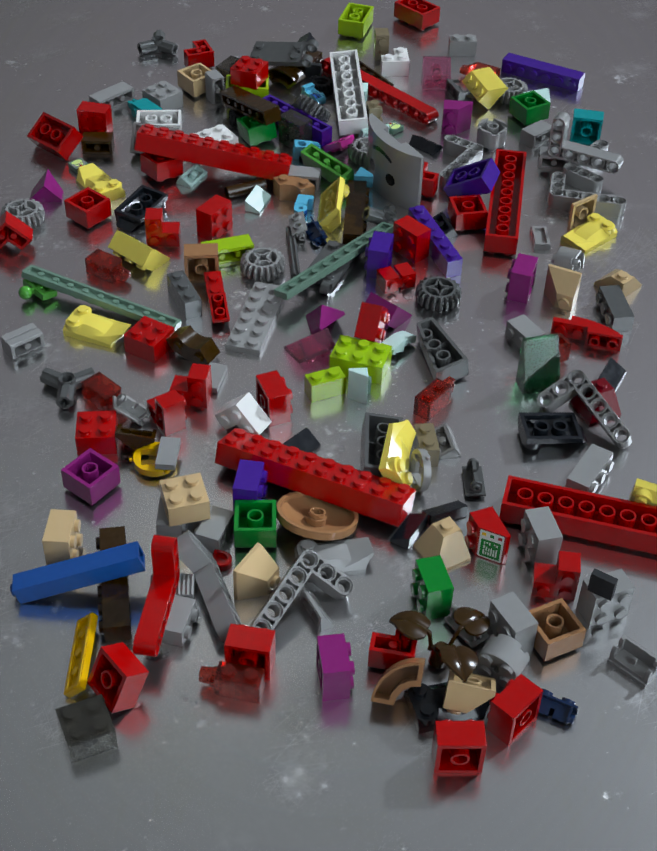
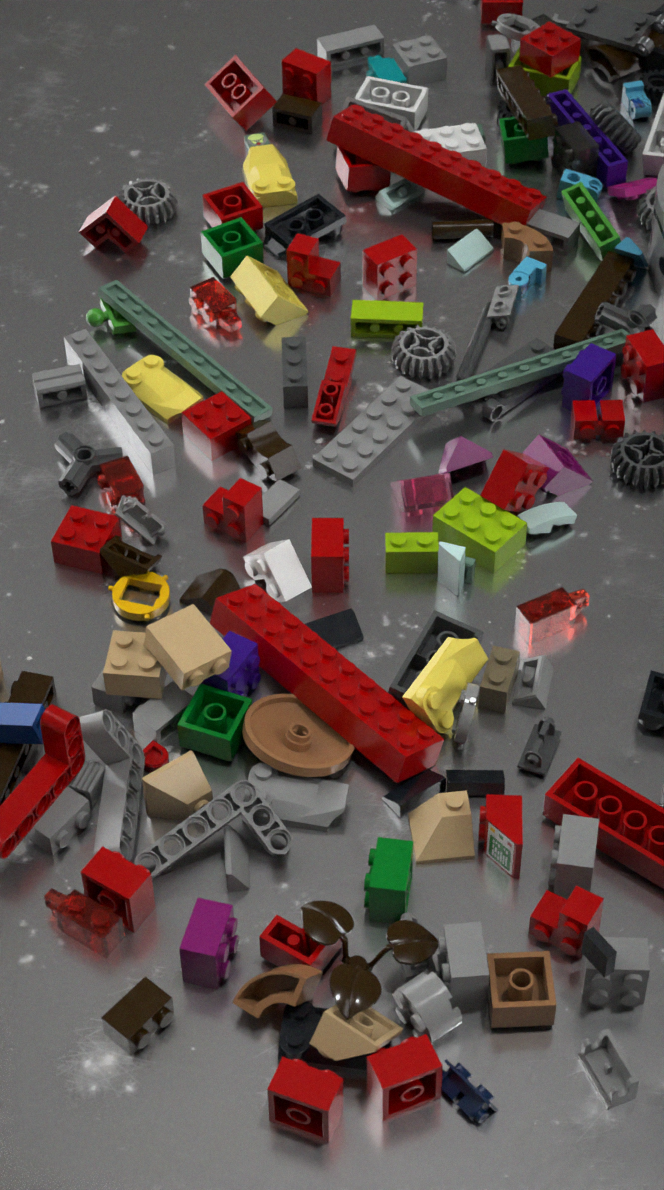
camera: 25 degrees right, 5 degrees up
magenta slope [30,169,64,202] -> none
magenta brick [61,448,121,505] -> none
red brick [147,389,187,437] -> none
light grey tile [155,437,181,470] -> none
tan brick [177,63,211,97] -> none
medium nougat brick [184,243,219,283] -> none
dark blue hinge [305,216,328,246] -> none
light yellow slope [317,176,350,233] -> none
dark grey wedge [417,317,469,388] -> none
none -> light grey brick [64,329,175,475]
none -> dark brown brick [101,976,174,1056]
none -> tan brick [144,604,232,690]
none -> dark brown slope [179,568,241,615]
none -> green brick [201,217,264,279]
none -> light grey piece [492,14,540,41]

